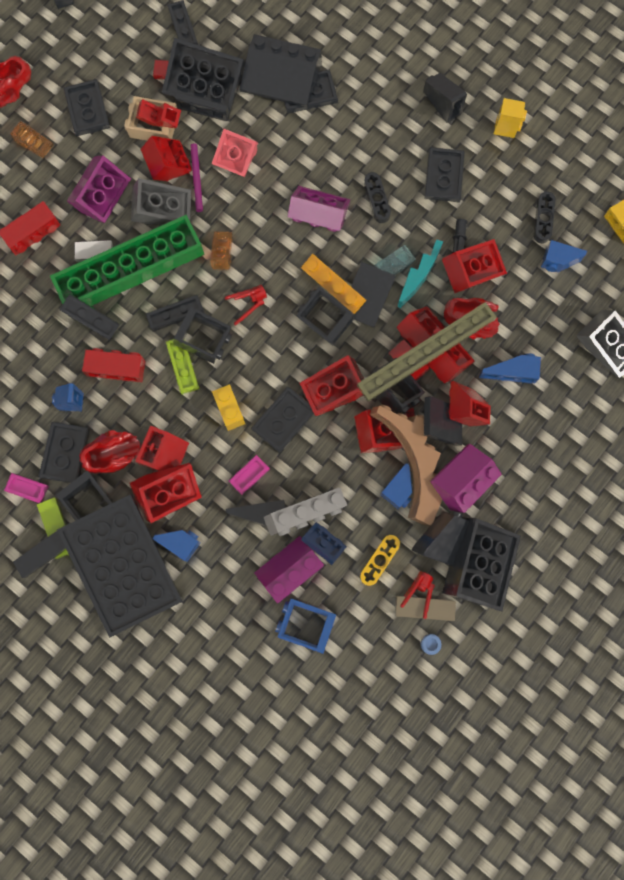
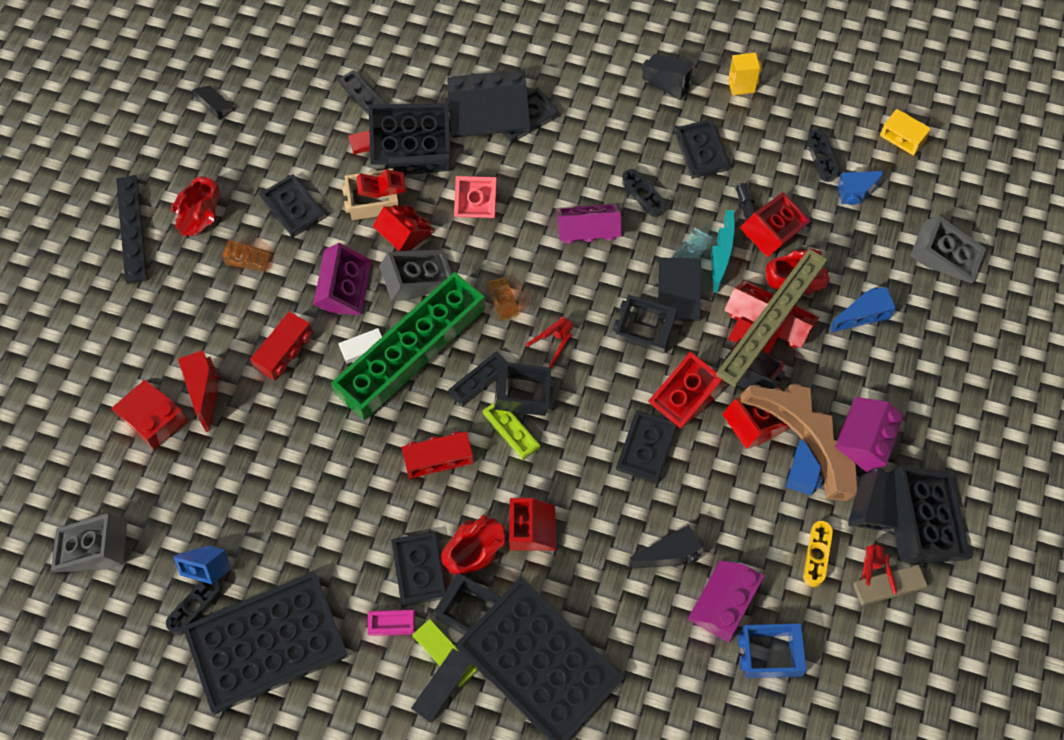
camera: 20 degrees left, 15 degrees down
blue slope [52,383,84,412] -> none
black tile [60,293,120,340] -> none
red slope [129,463,202,523] -> none
blue slope [153,530,201,562] -> none
magenta bar [190,143,203,212] -> none
yellow brick [212,384,245,431] -> none
dark pink tile [229,455,270,495] -> none
light grey brick [264,487,347,536] -> none
light orange plate [301,254,366,314] -> none
dark blue bracket [301,522,347,565] -> none
medium blue tile [421,634,441,655] -> none
black tile [424,396,463,446] -> none
red slope [449,381,490,427] -> none

